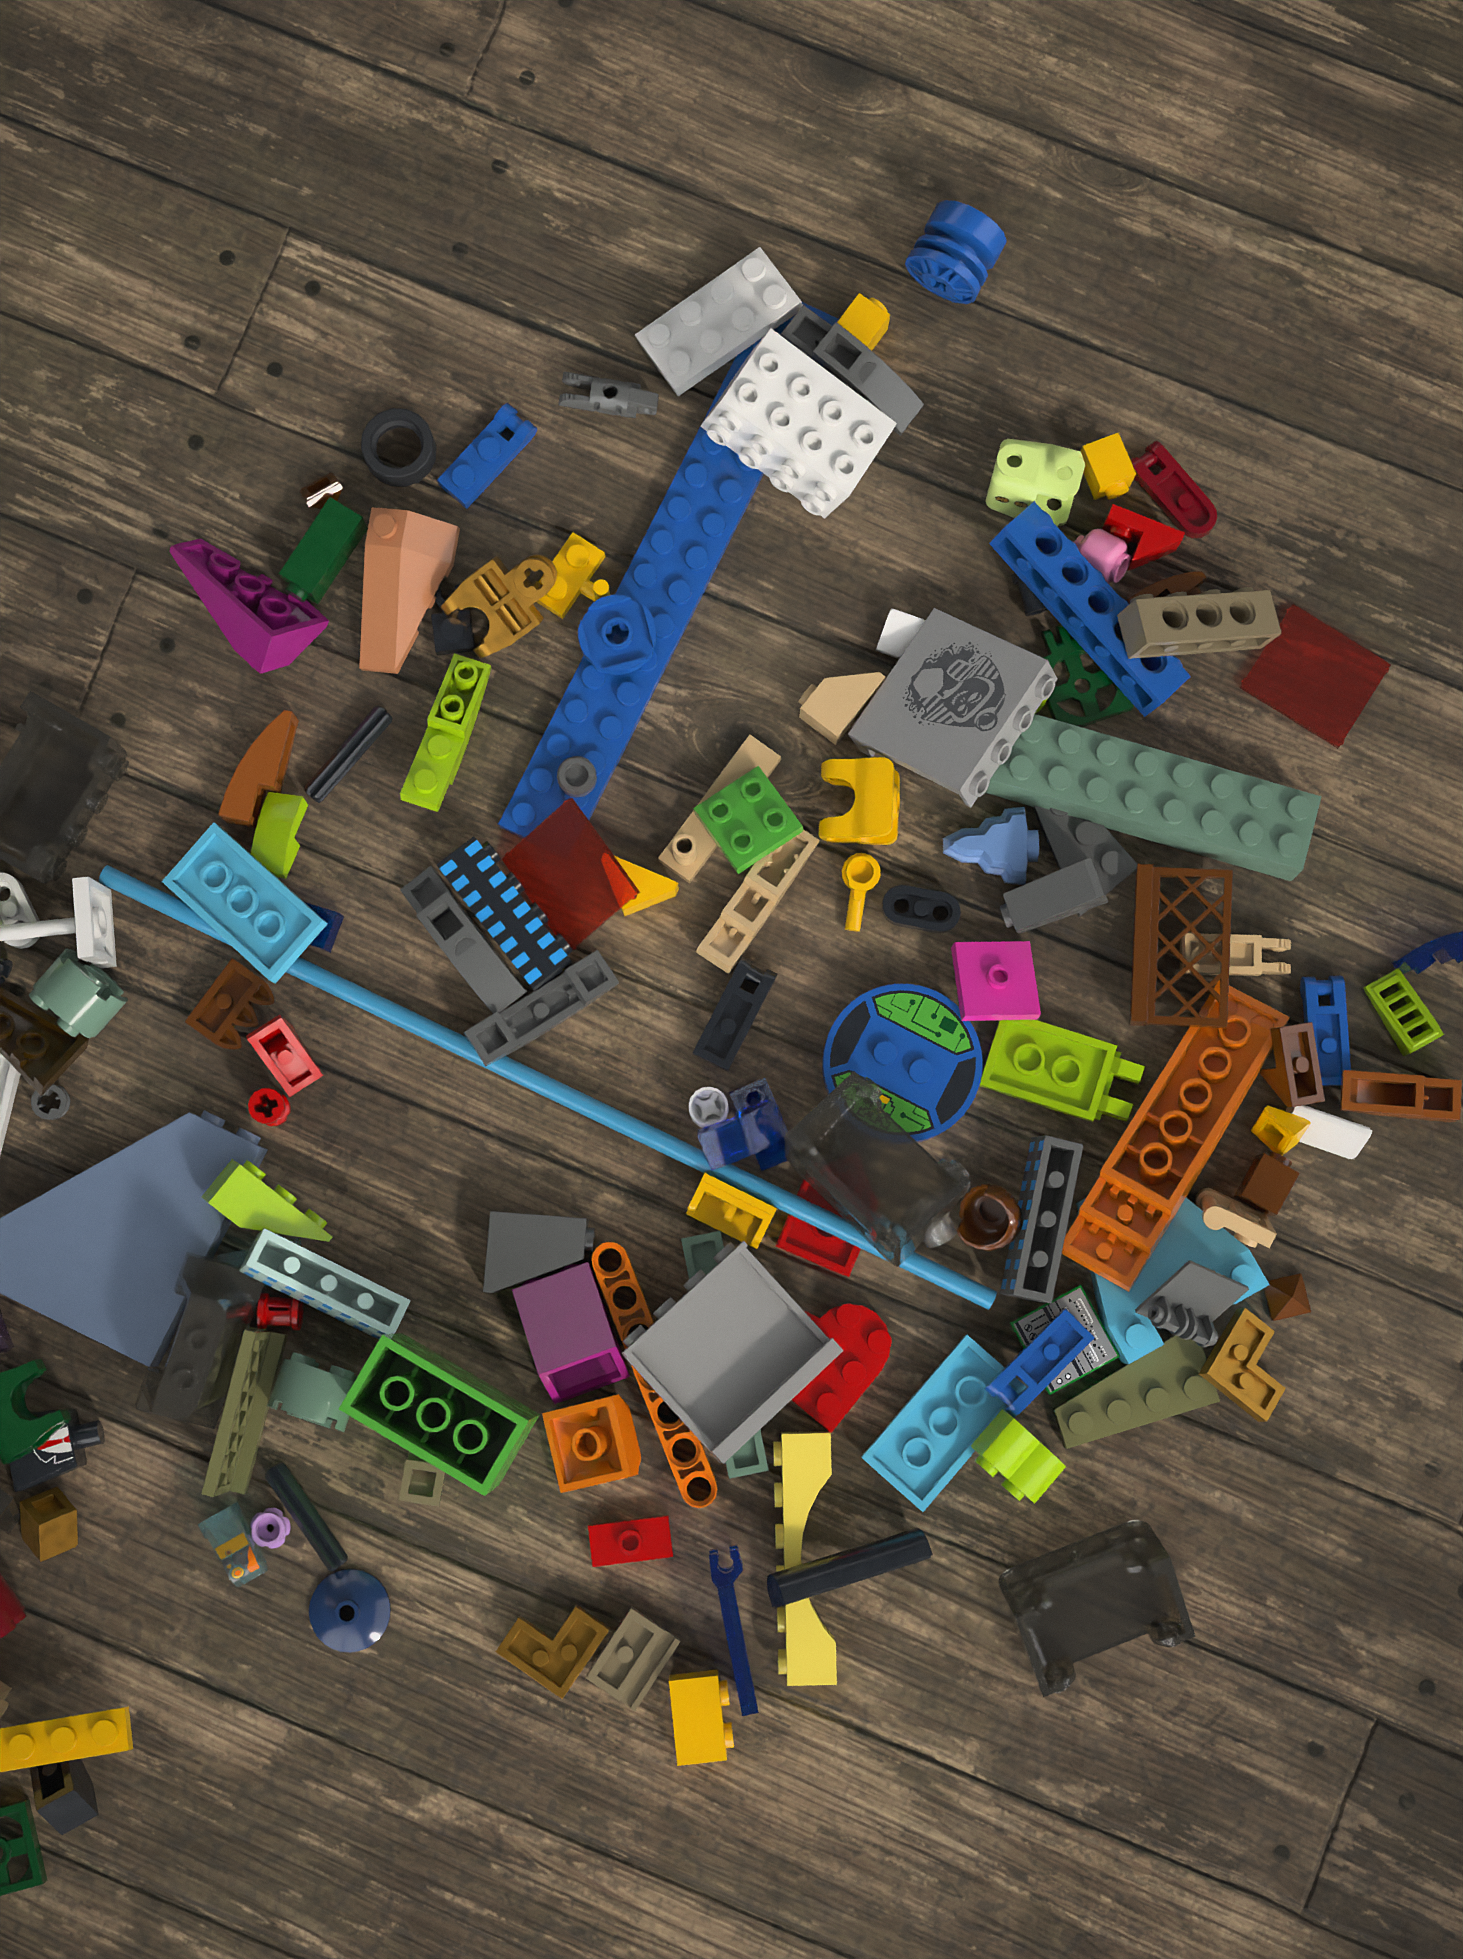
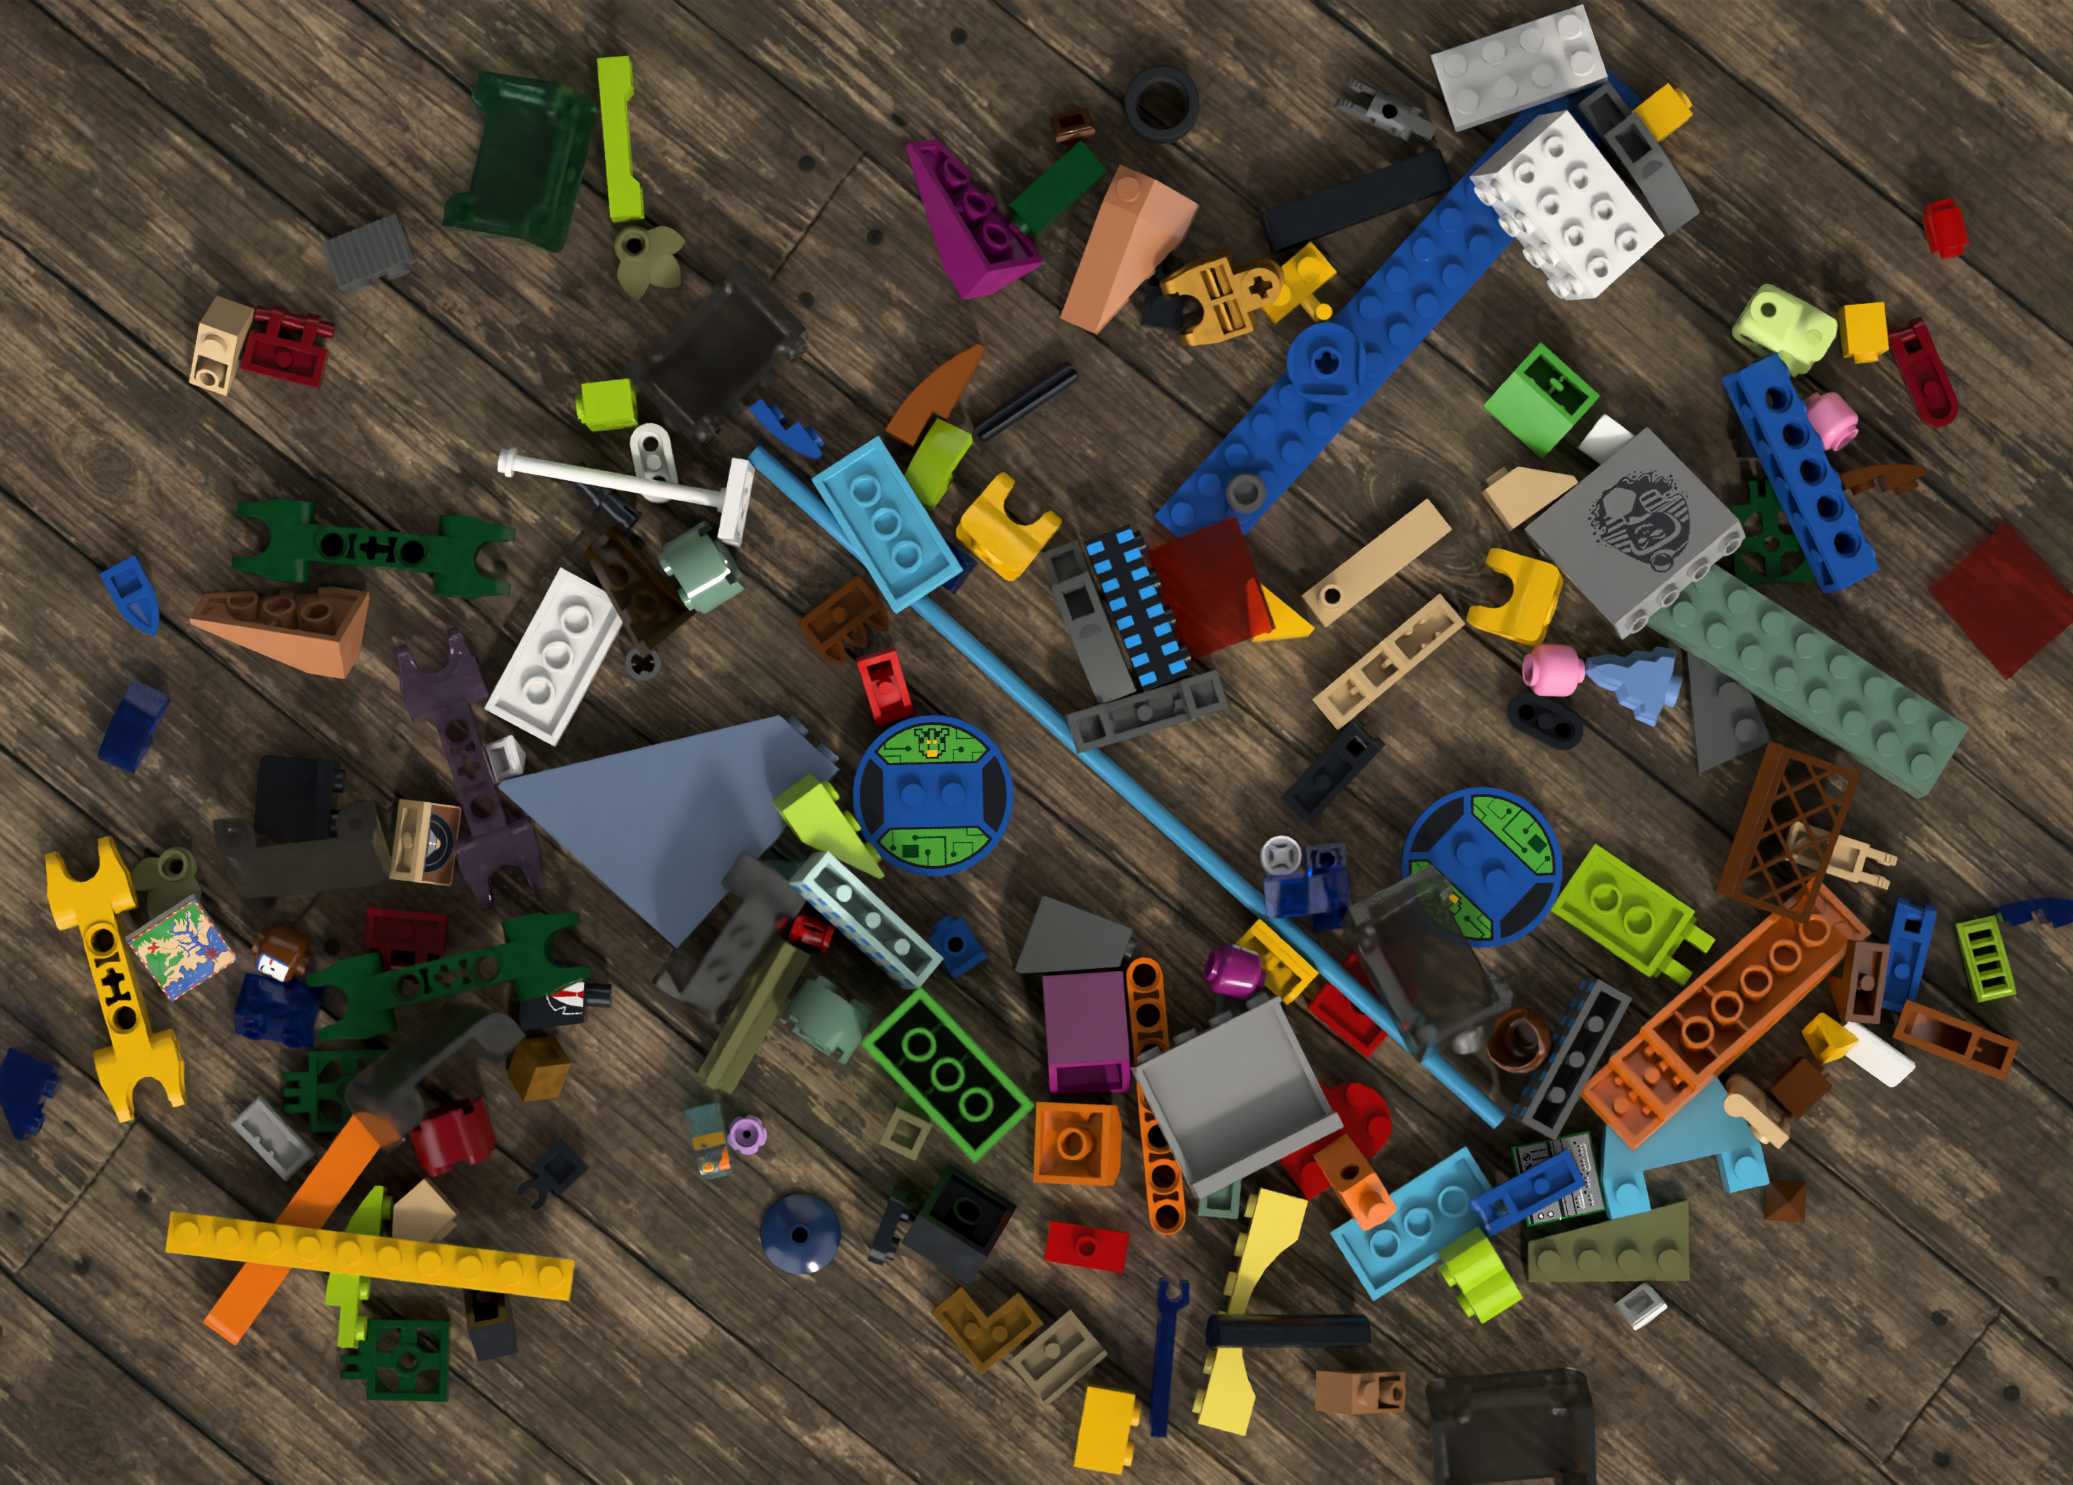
camera: 10 degrees right, 5 degrees up
red bush [248,1088,291,1127] -> none
black axle [265,1463,348,1571] -> none
lime slope [400,653,491,812] -> none
blue plate [437,403,537,509] -> none
bright green plate [693,766,803,874] -> none
yellow plate [842,853,881,932] -> none
blue wheel [905,200,1007,304] -> none
dark pink plate [951,941,1041,1021] -> none
dark grey slope [1000,857,1108,934] -> none
red slope [1102,504,1185,571] -> none
dark tan brick [1117,587,1282,659] -> none
dark grey hinge [1135,1260,1249,1347] -> none
pearl gold plate [1199,1308,1286,1422] -> none
none -> black plate [517,1139,590,1210]
none -> blue slope [749,399,824,462]
none -> piece [853,715,1014,876]
none -> black plate [867,1185,915,1266]
none -> black slope [901,1164,1017,1285]
none -> blue brick [928,915,988,979]
none -> yellow piece [955,472,1062,581]
none -> magenta head [1203,943,1267,1001]
none -> black beam [1257,149,1454,254]
none -> orange torso [1313,1134,1397,1231]
none -> medium nougat slope [1315,1369,1406,1415]
none -> bright green slope [1482,342,1600,460]
none -> bright pink head [1522,644,1585,697]
none -> white slope [1614,1281,1667,1331]
none -> red brick [1922,198,1970,260]

